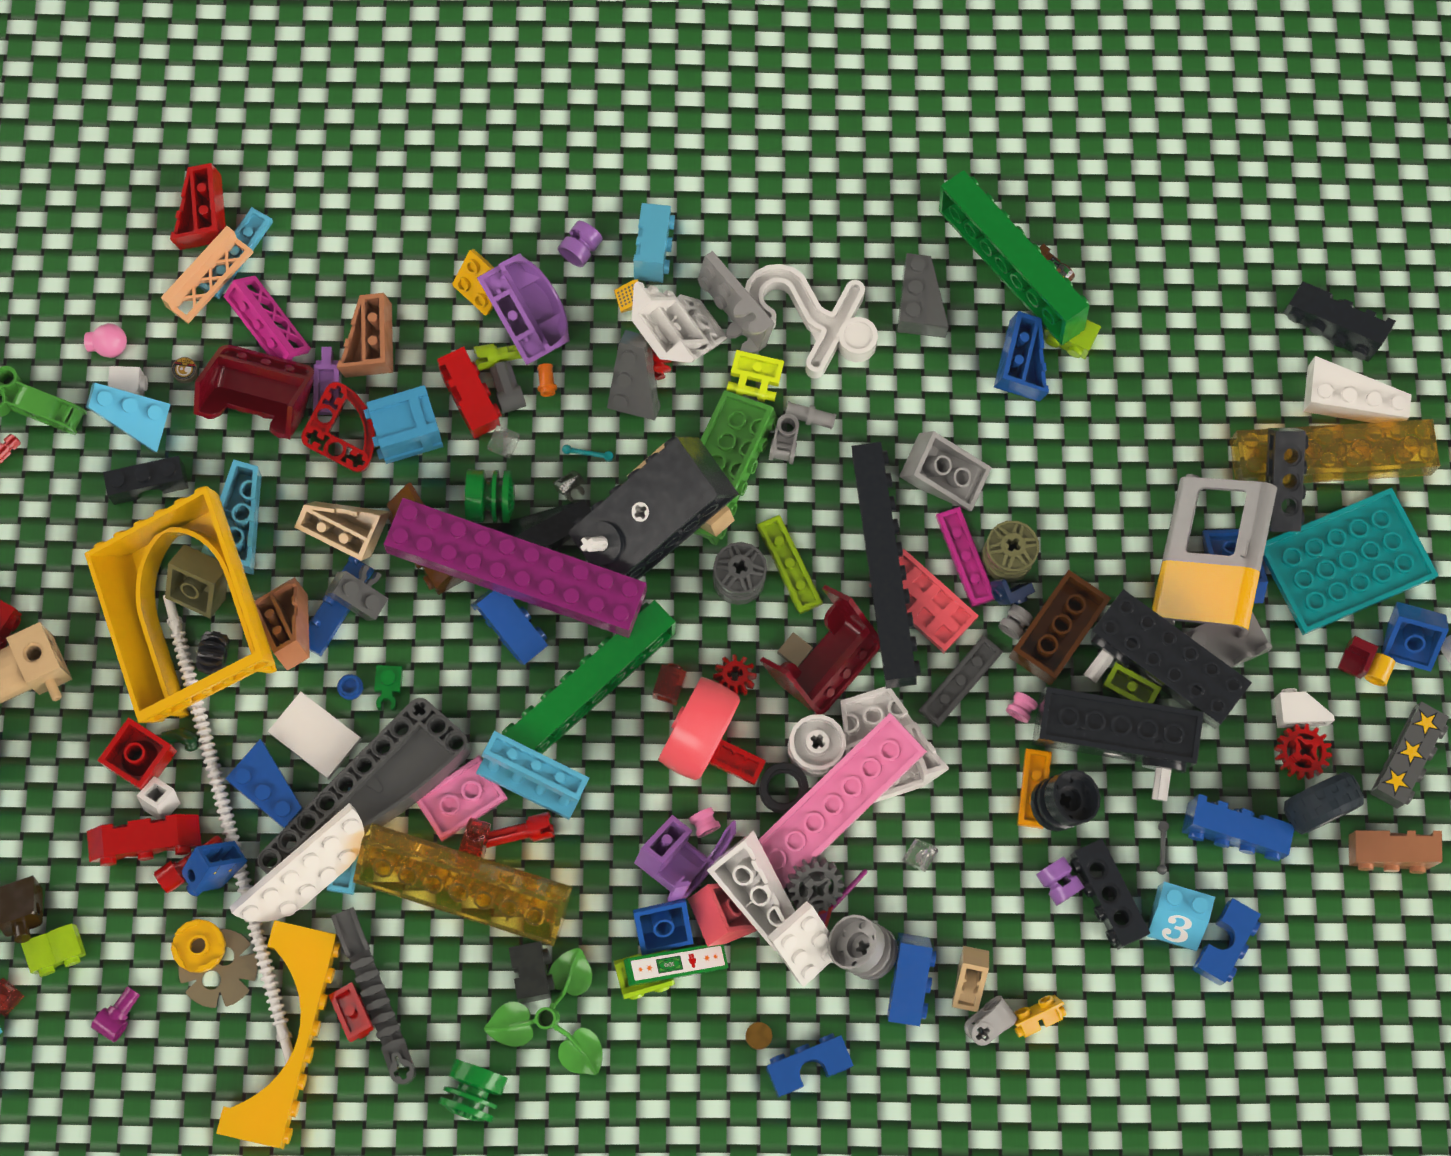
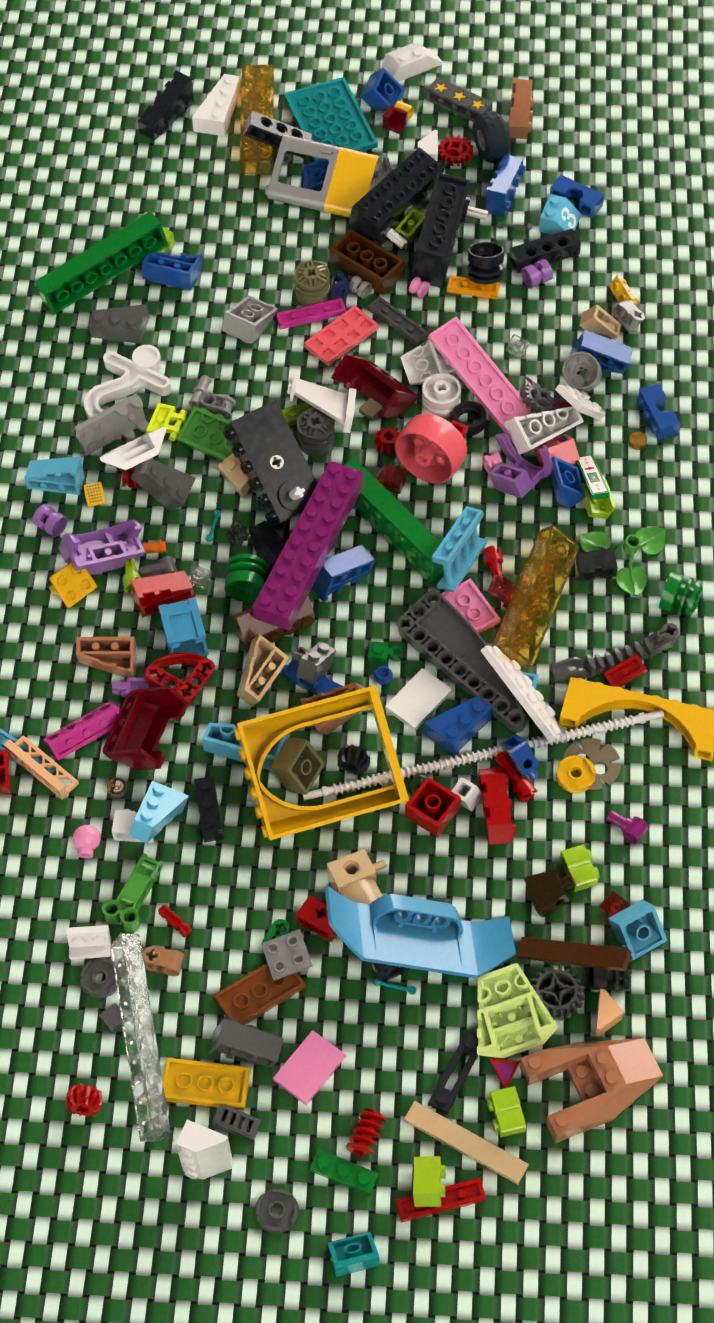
camera: 80 degrees left, 15 degrees down
black brick [851,442,921,689] -> none
none -> white piece [287,371,356,433]

